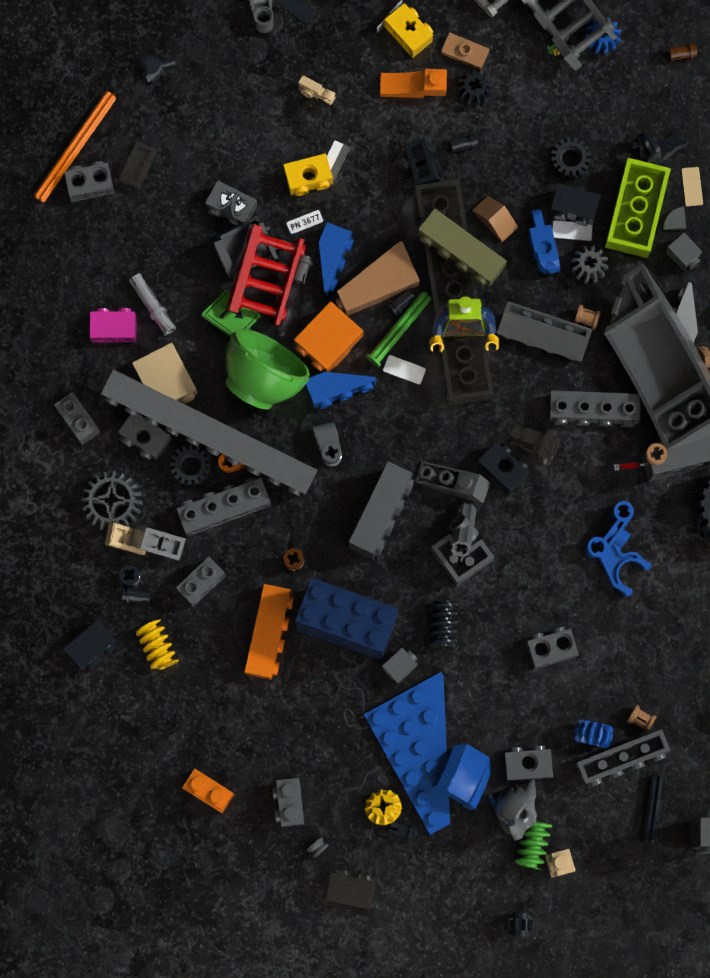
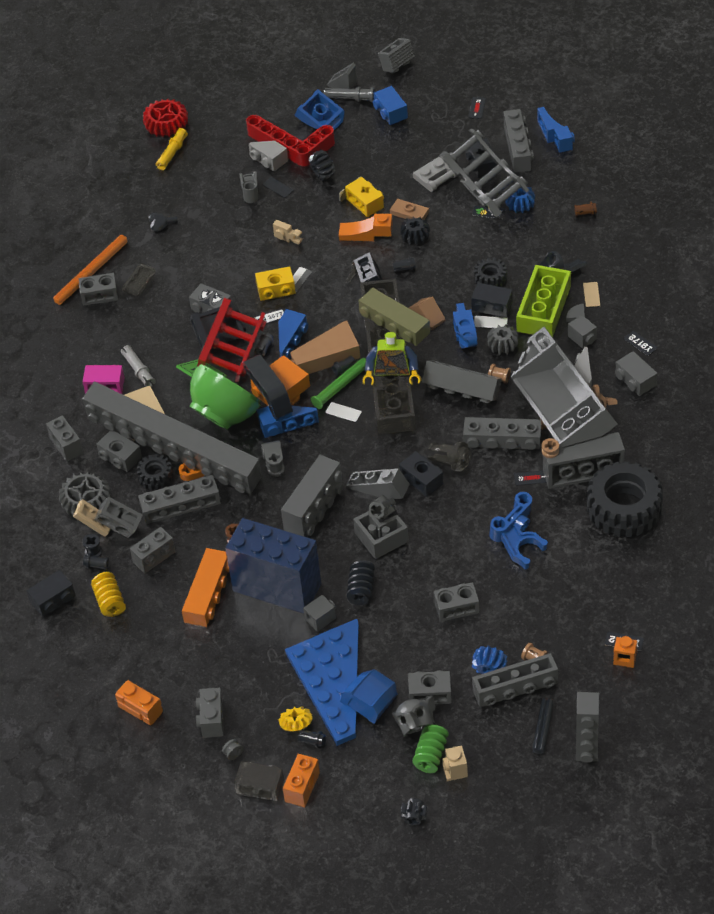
camera: 10 degrees right, 30 degrees down
none -> black beam [243,354,293,420]
none -> orange brick [283,754,320,808]

